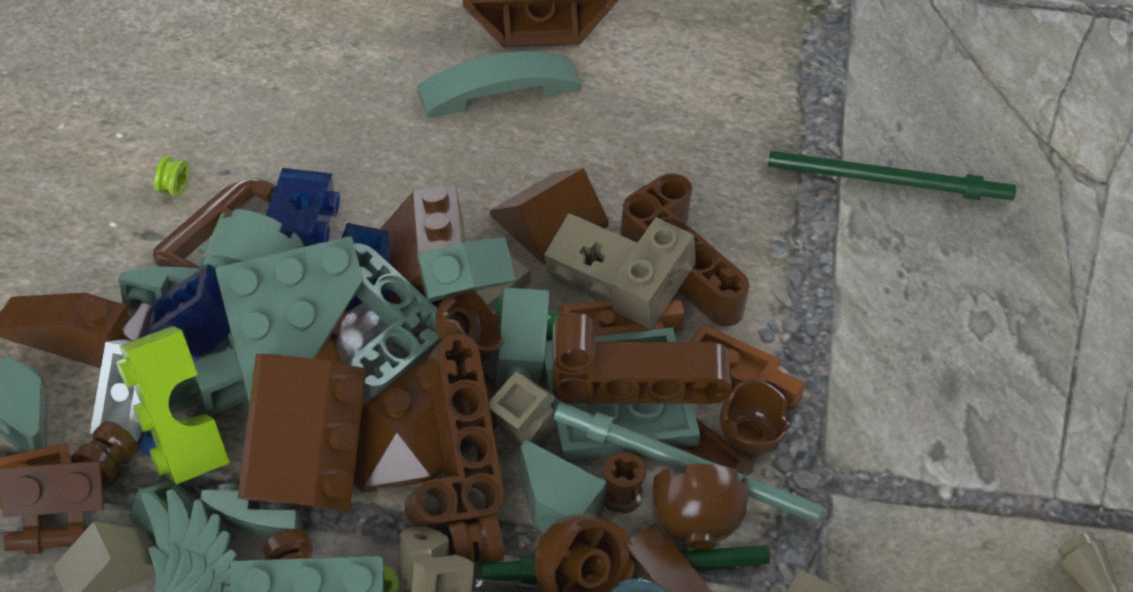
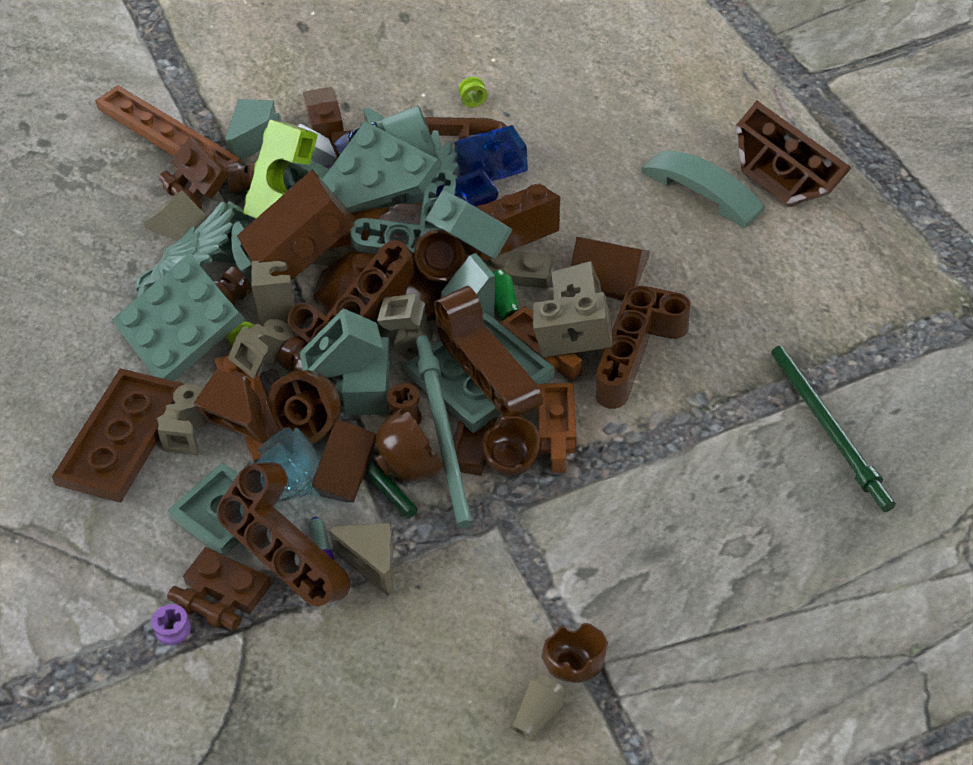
camera: 65 degrees right, 0 degrees up
none -> dark tan hinge [252,260,295,326]
none -> sand green slope [300,308,383,378]
none -> reddish brown hair [541,623,608,683]

